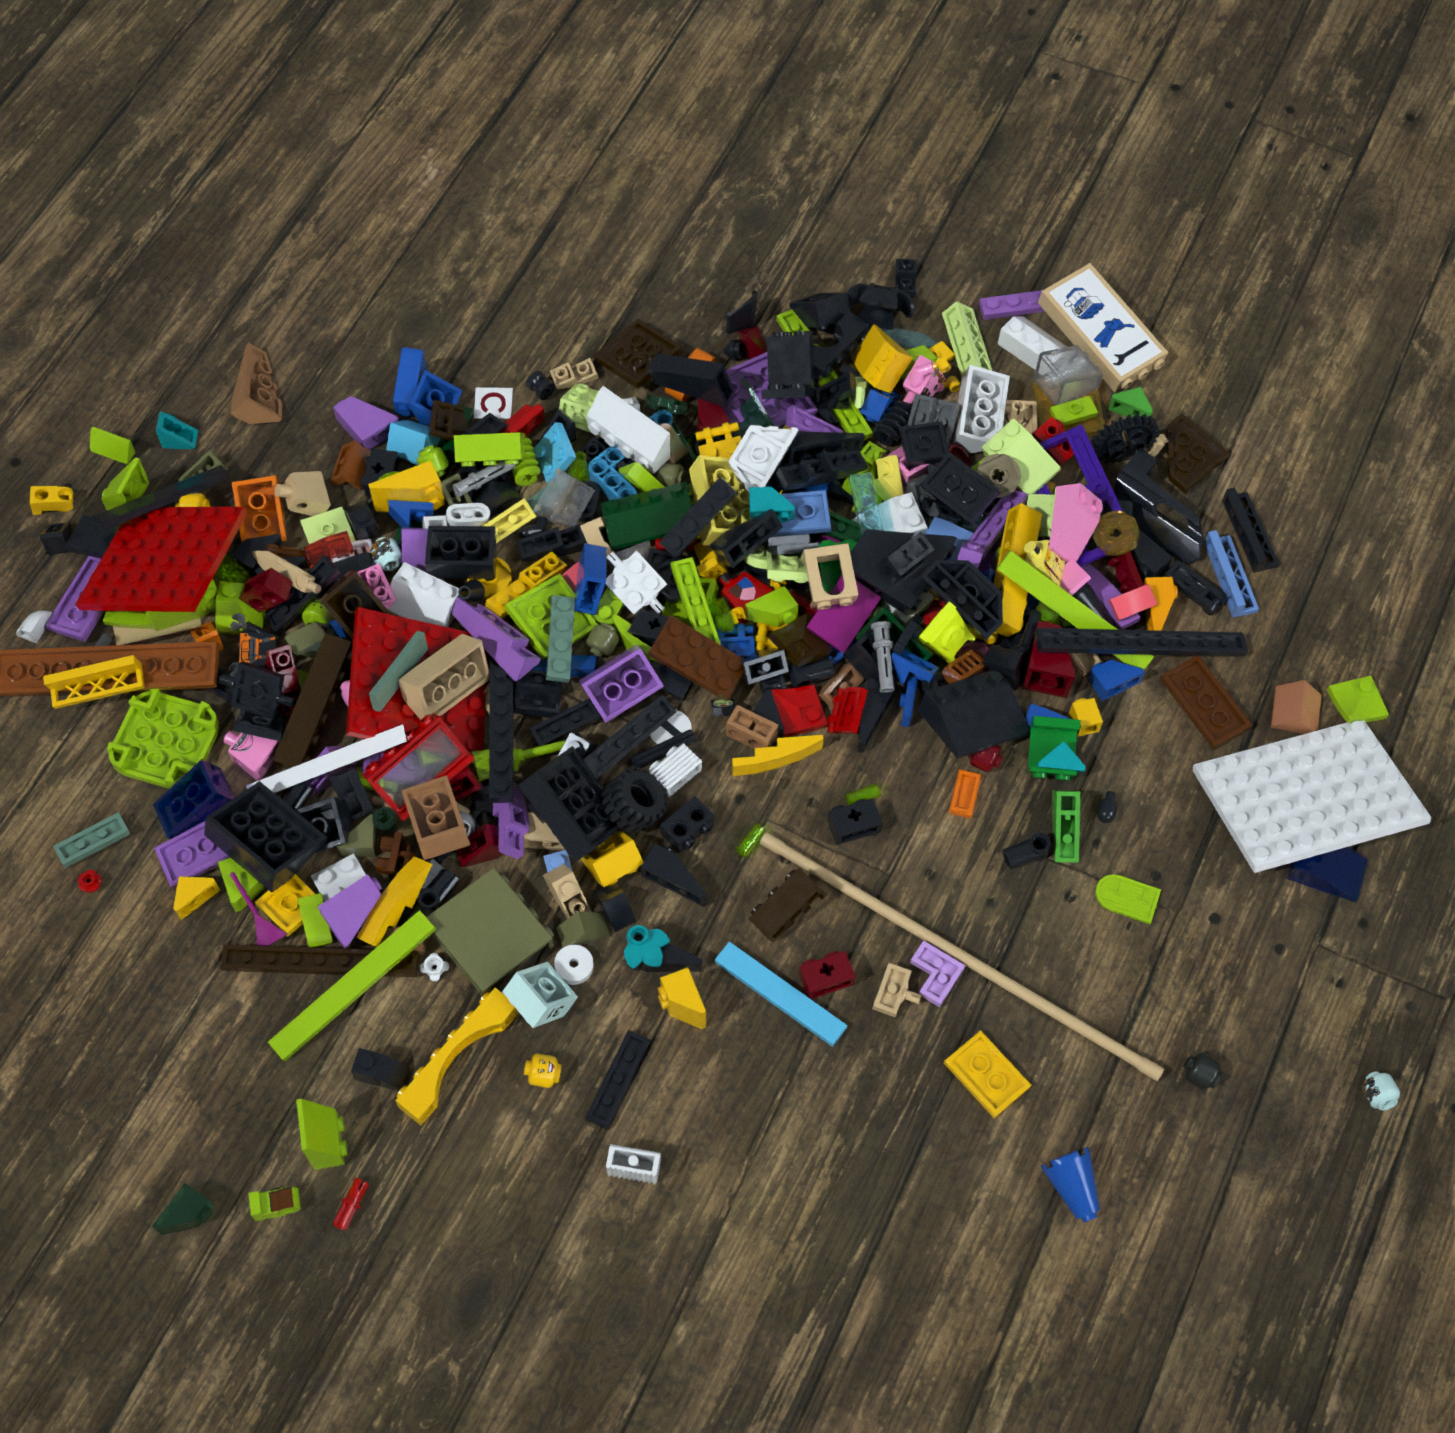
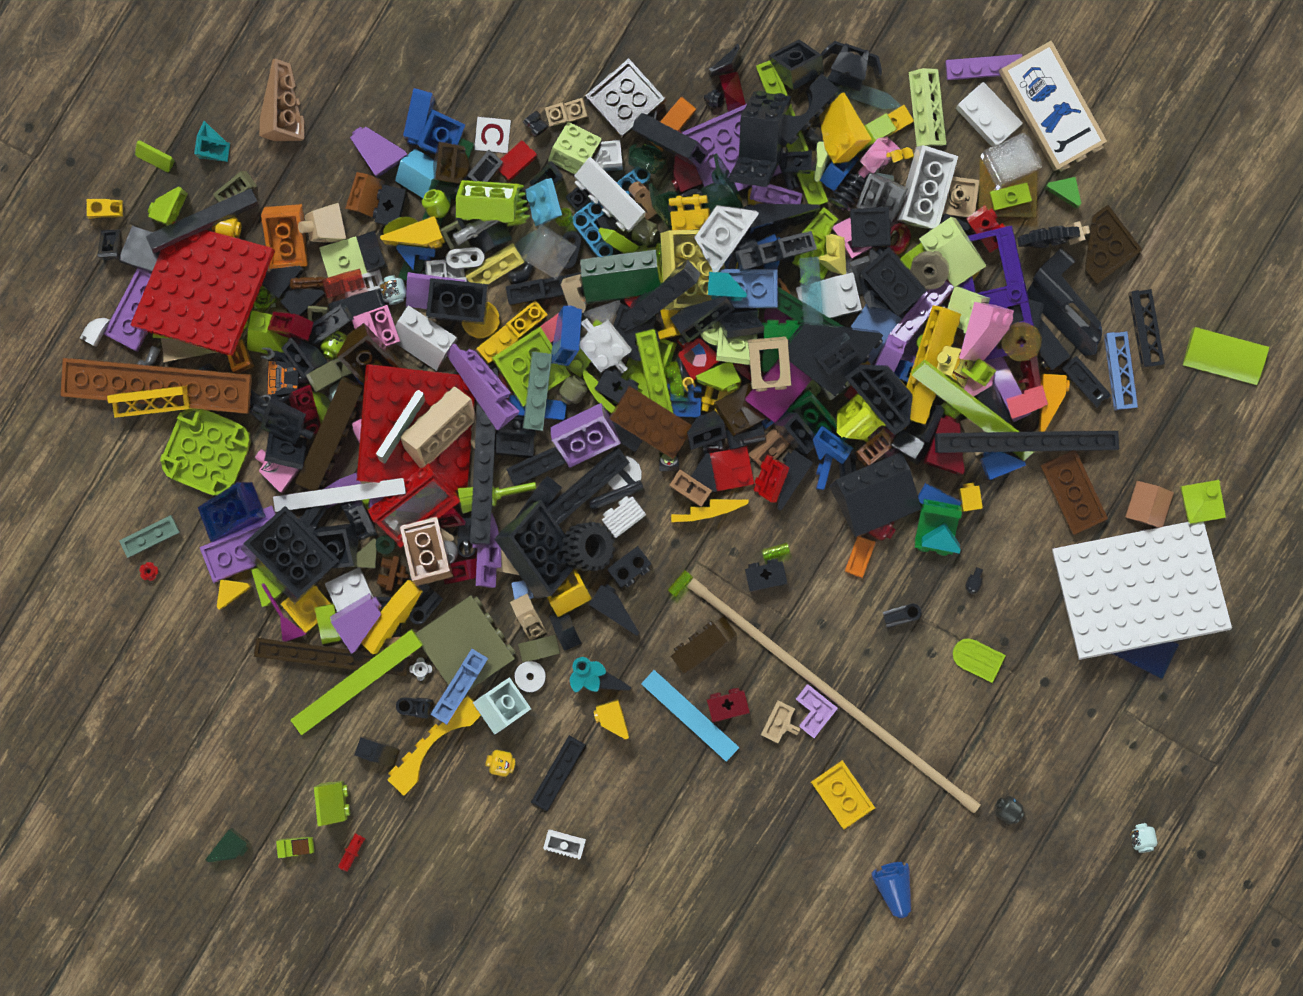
camera: 10 degrees right, 25 degrees up
tan piece [252,551,321,594] -> none
black cone [458,579,485,602] -> none
light grey pin [871,621,895,693] -> none
black plate [892,614,924,655] -> none
black slope [895,258,917,298] -> none
bright green slope [1052,789,1080,863] -> none
none -> black slope [281,337,328,379]
none -> black piece [396,697,433,719]
none -> medium blue slope [431,649,488,724]
none -> lime panel [961,359,996,386]
none -> lime slope [1183,327,1269,385]

